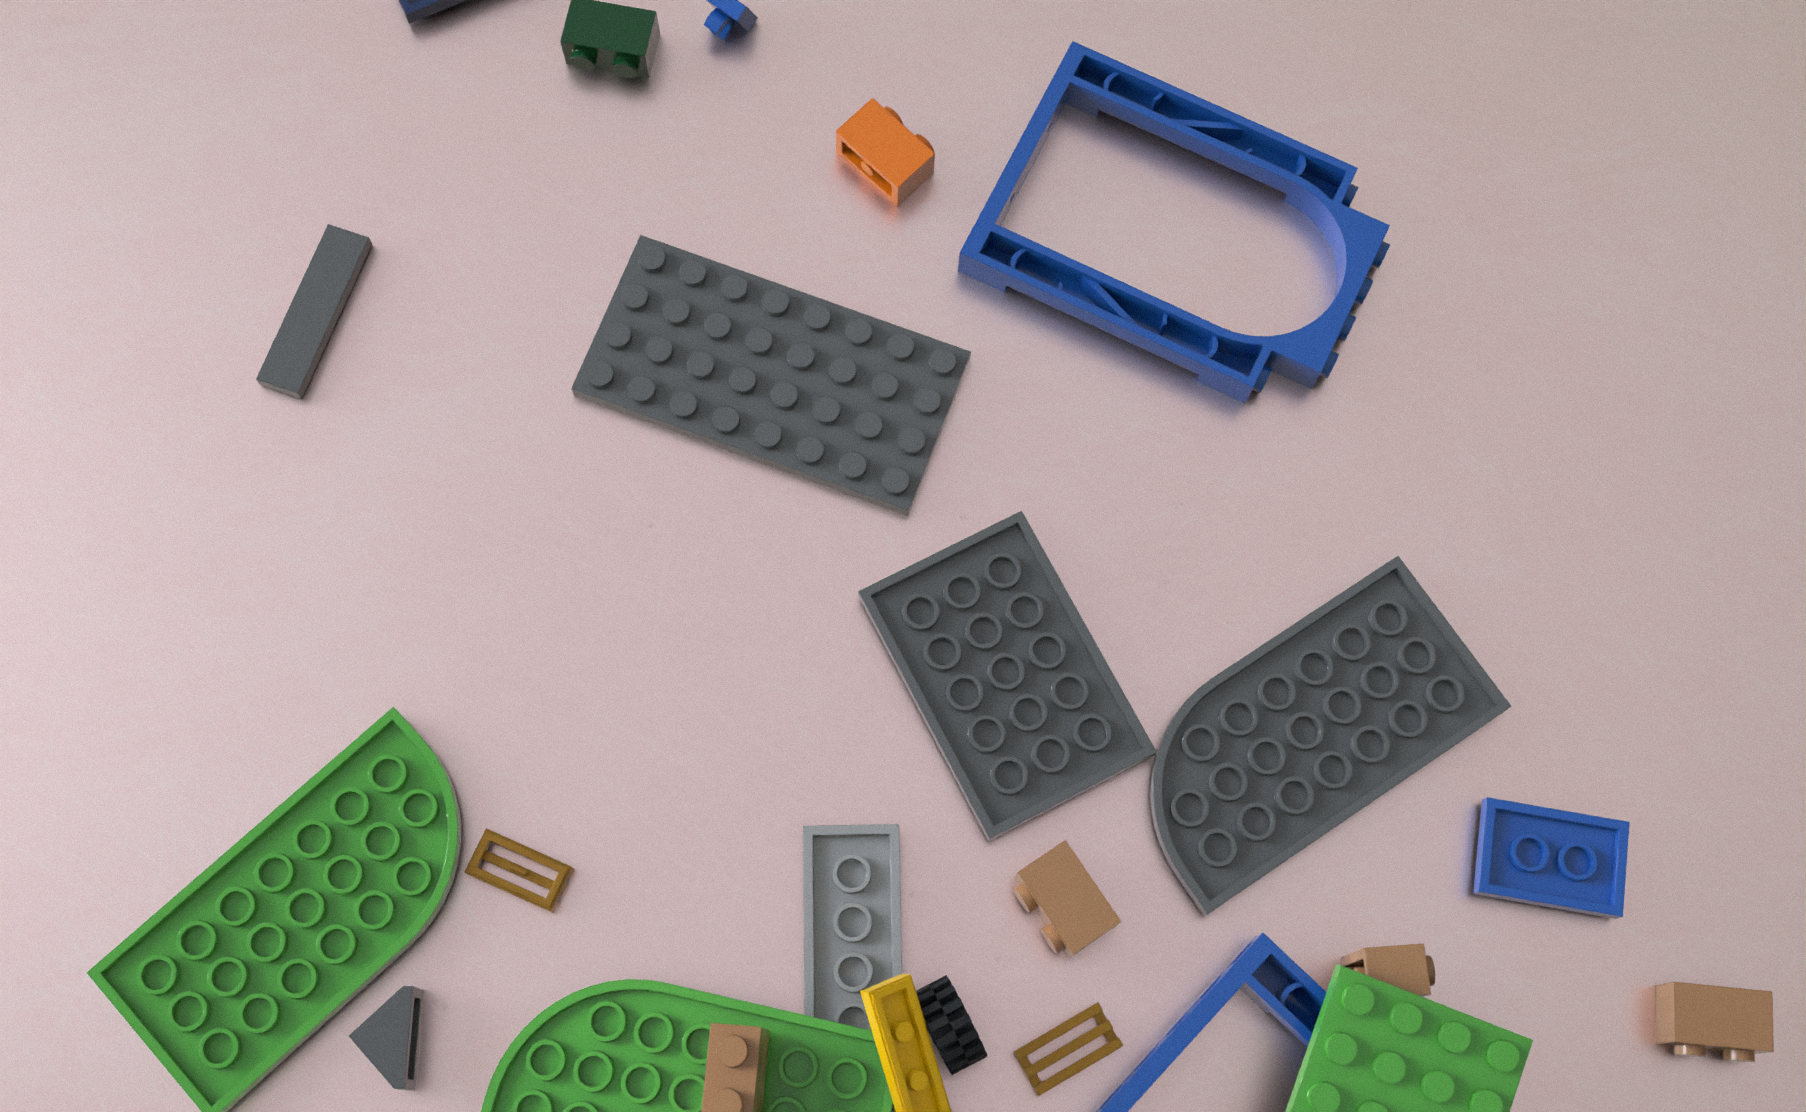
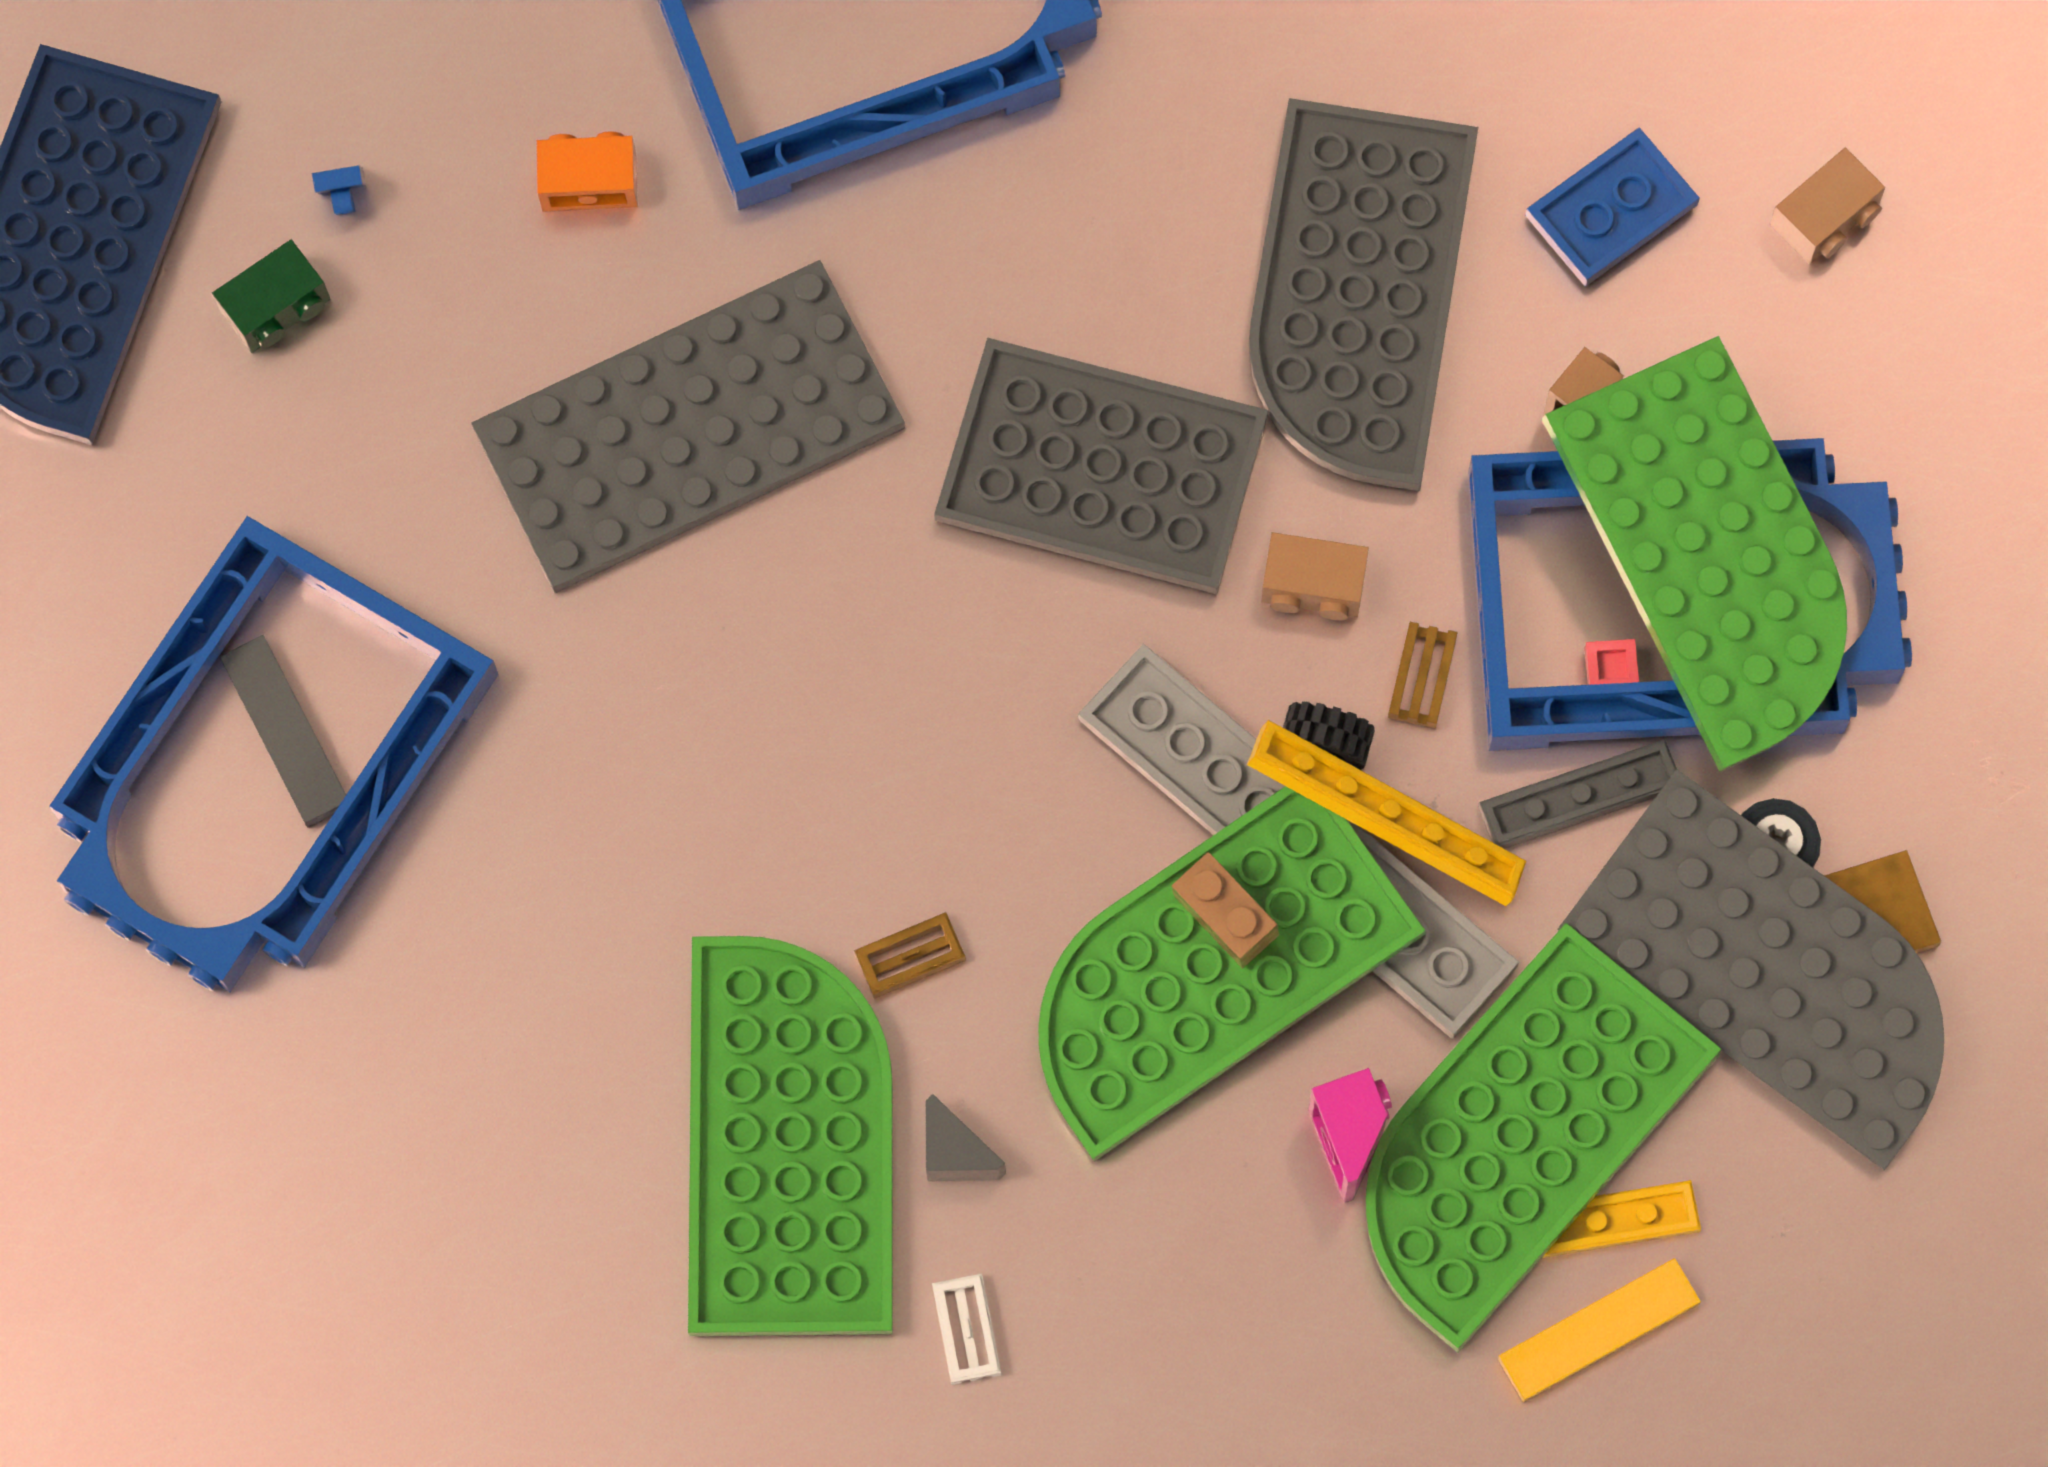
camera: 40 degrees left, 0 degrees up
none -> blue door [49,516,499,992]

